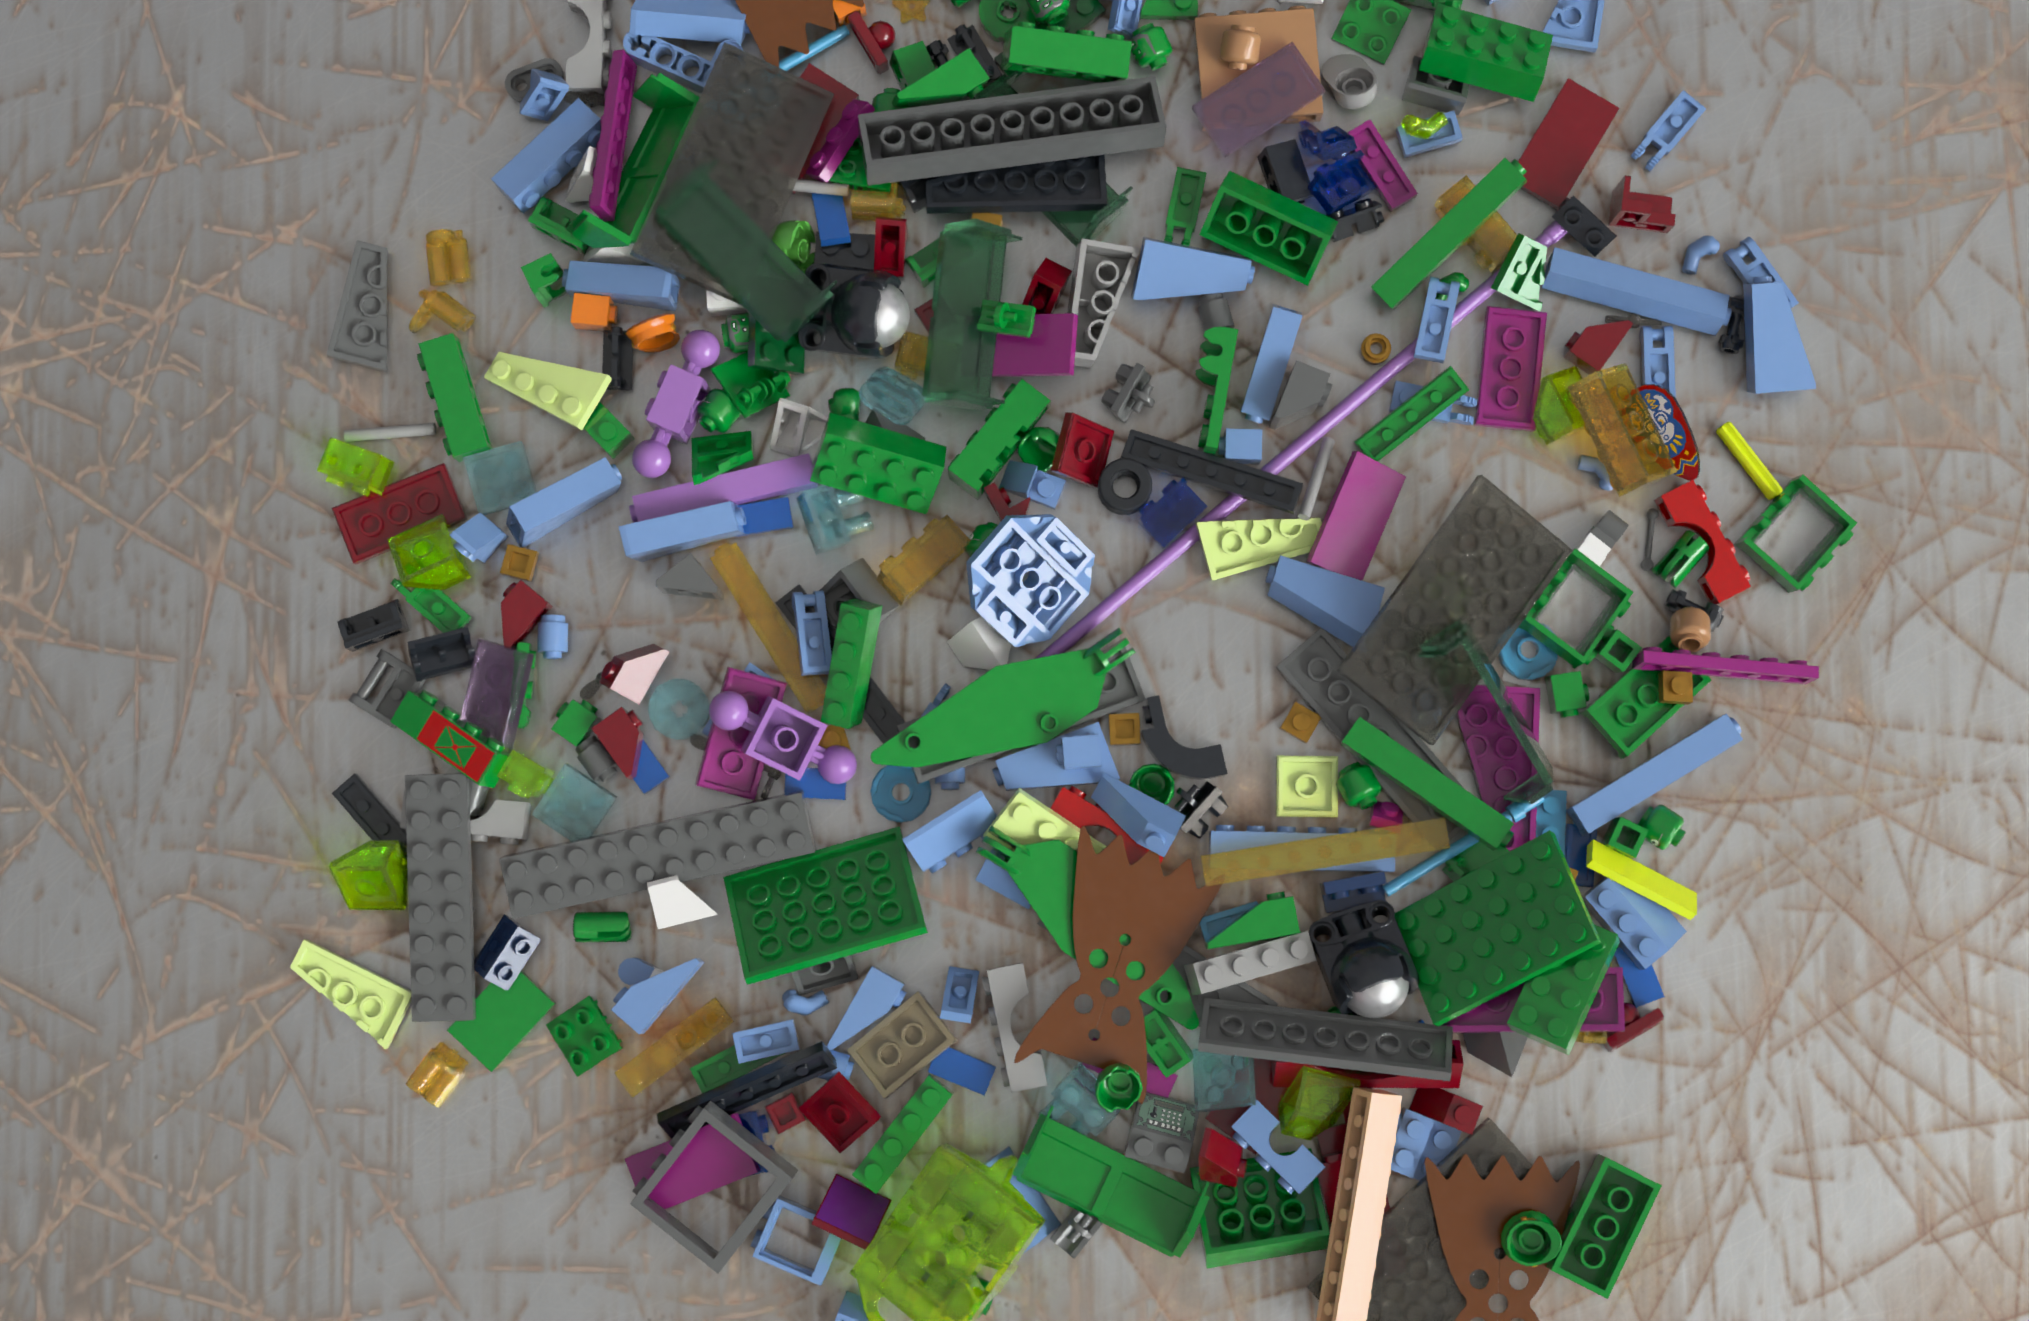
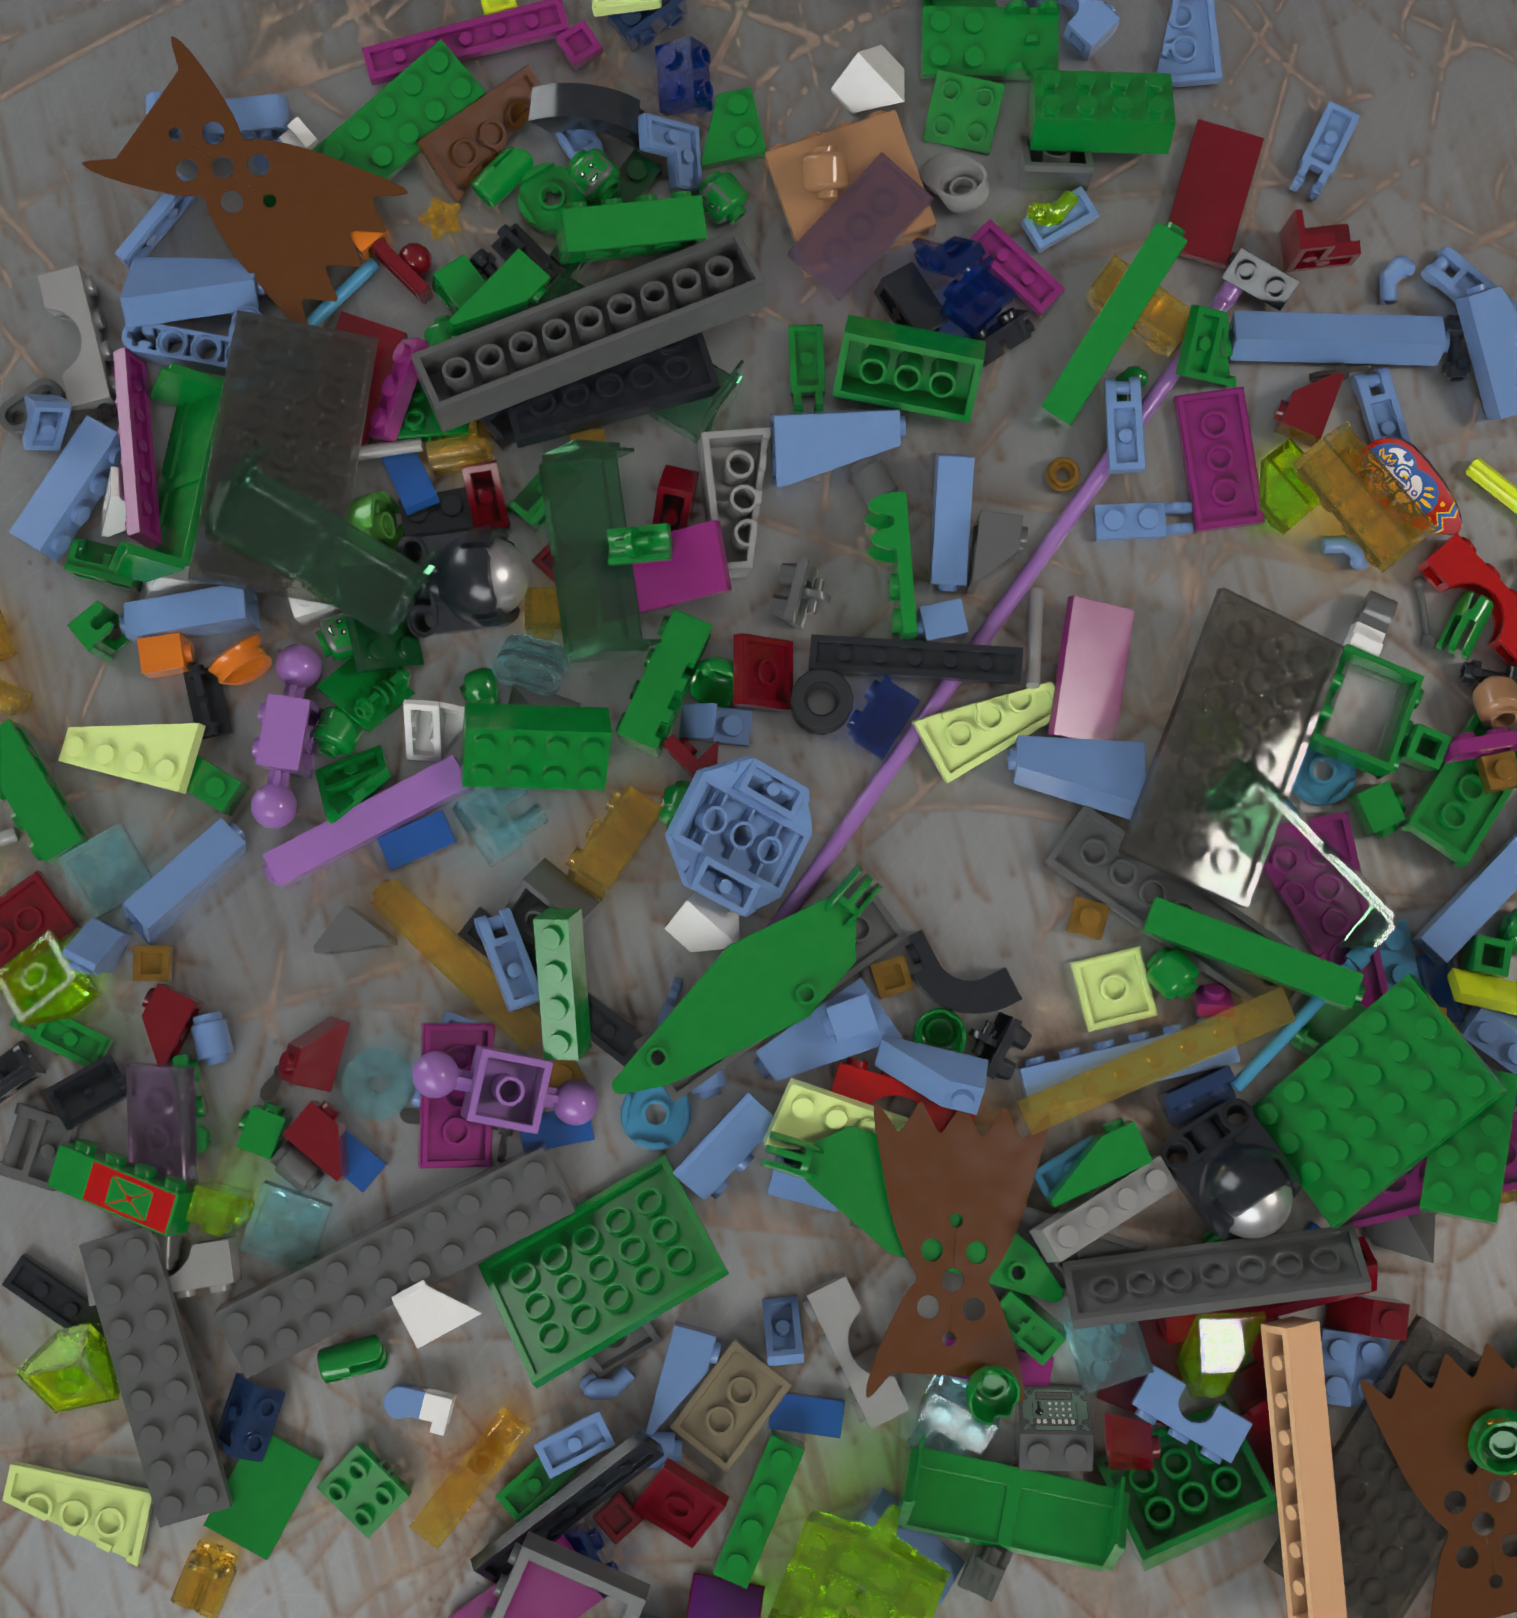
camera: 20 degrees left, 0 degrees up
medium blue slope [611,958,705,1034] -> none
medium blue slope [619,501,746,562] -> none
green tile [1354,366,1469,461] -> none

